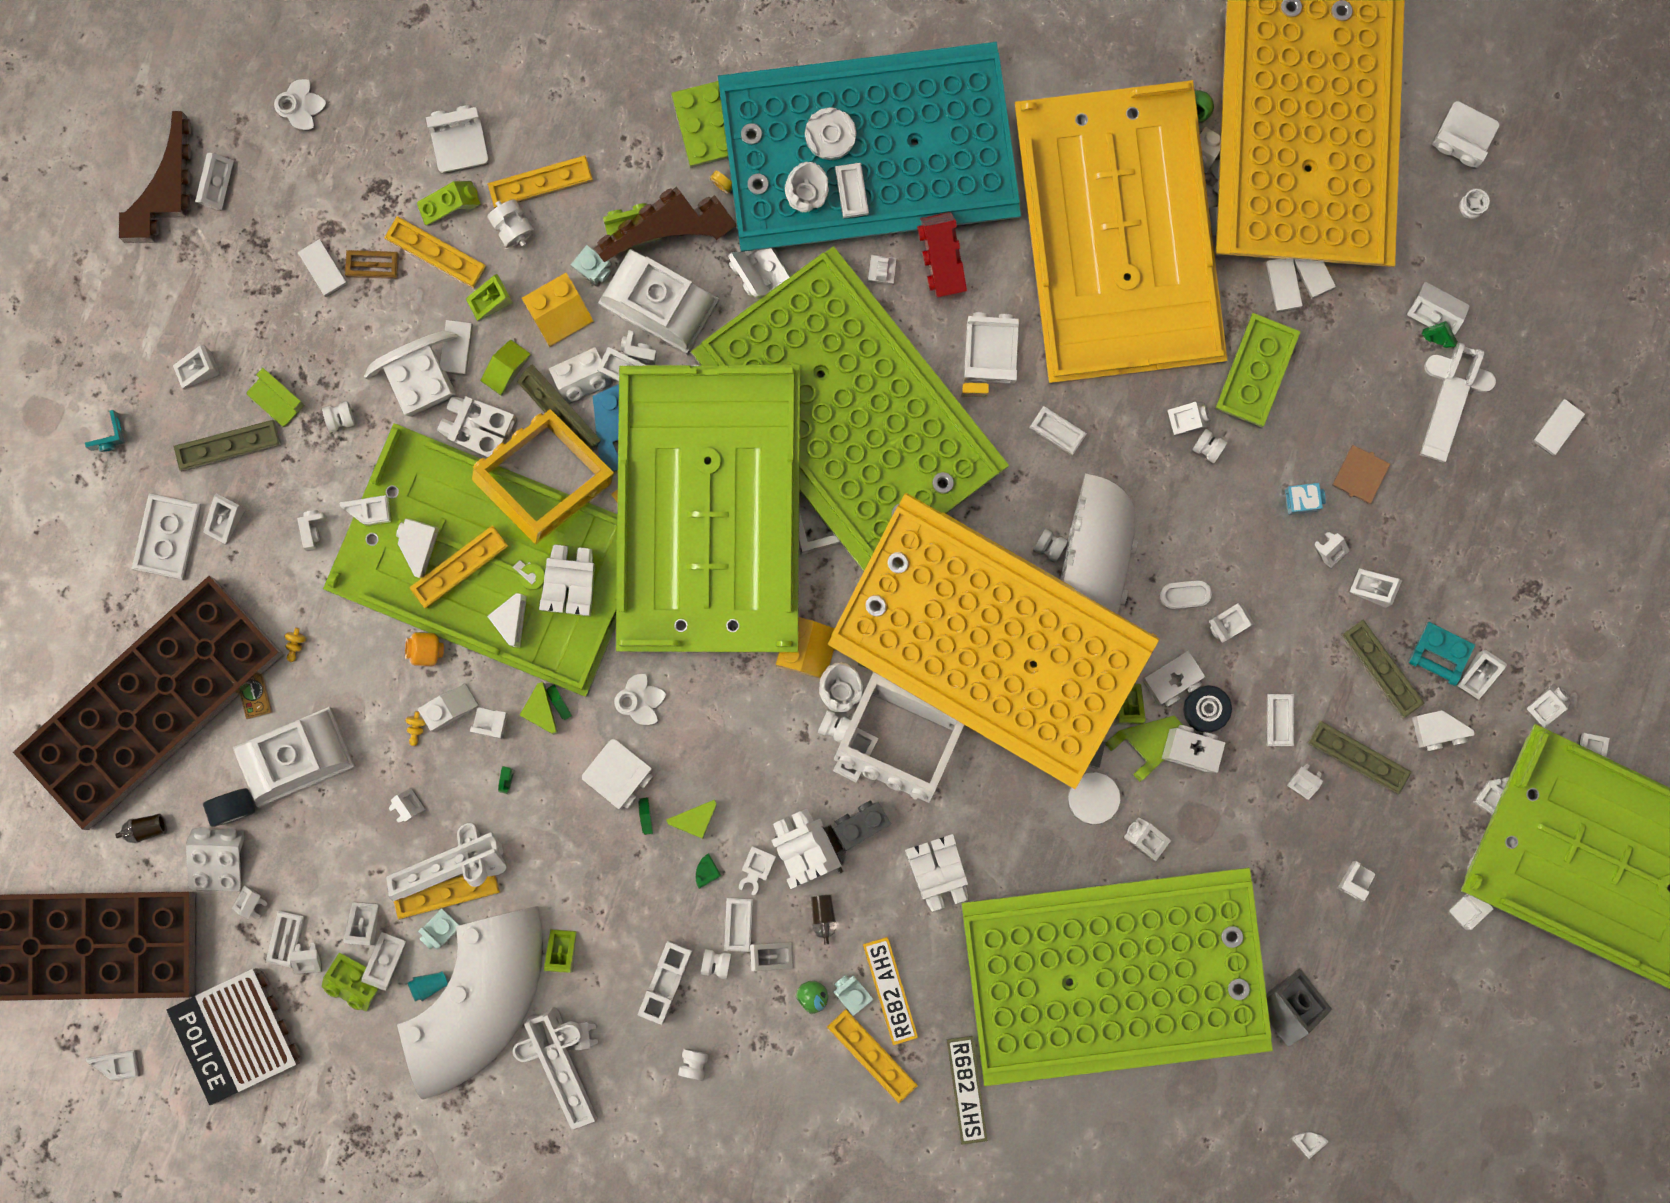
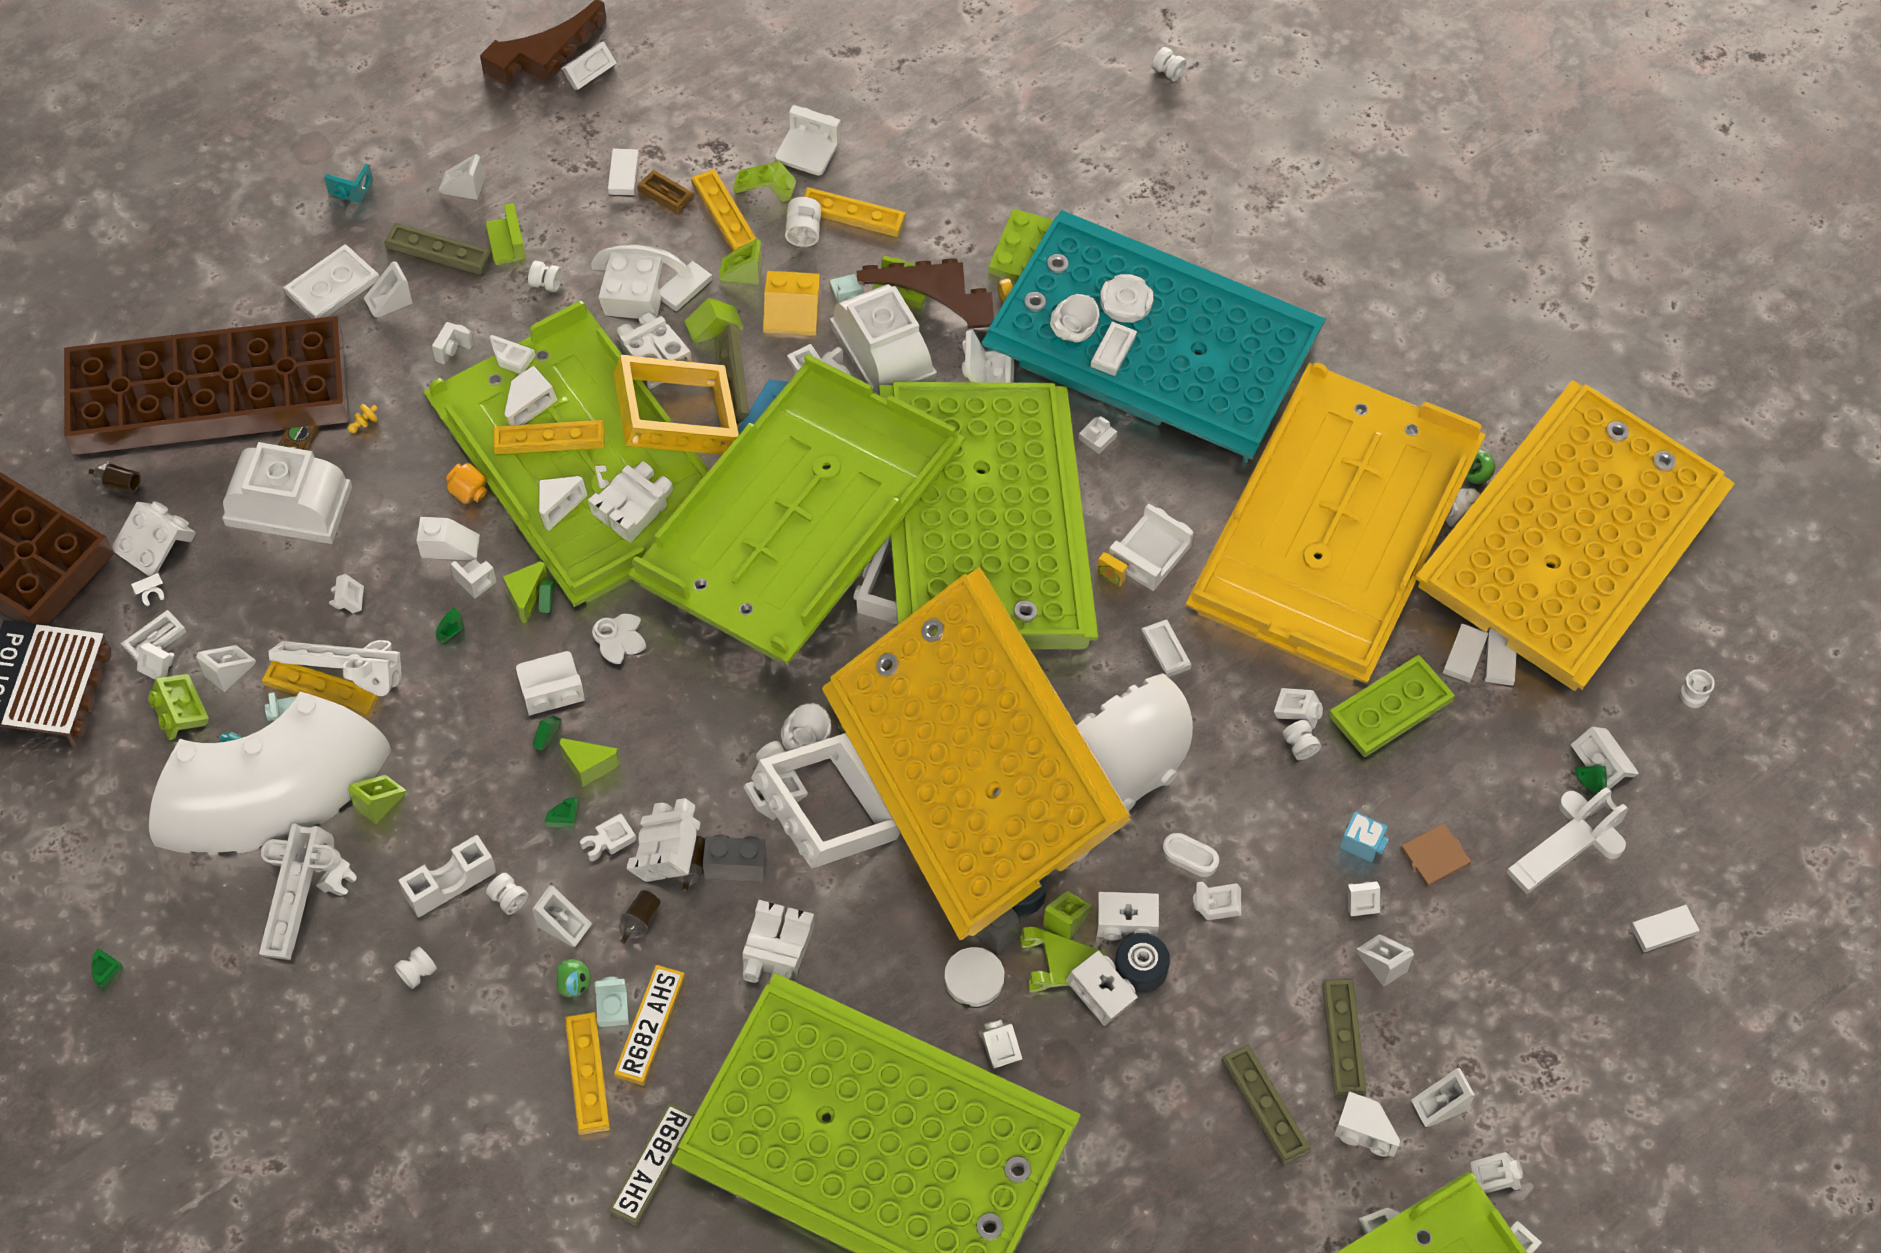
camera: 35 degrees right, 25 degrees down
black wheel [203,788,255,827] -> none
white plate [274,79,326,130] -> none
white plate [361,932,406,991] -> none
yellow hair [405,711,426,746] -> none
white bracket [549,347,612,404] -> none
white tile [724,898,753,952] -> none
yellow slope [775,617,835,678] -> none
red wedge [917,212,967,297] -> none
white tile [1267,694,1294,747] -> none
white tile [1287,764,1323,800] -> none
white panel [1338,861,1375,901] -> none
teal plate [1408,622,1475,686] -> none
white bracket [1432,101,1499,168] -> none

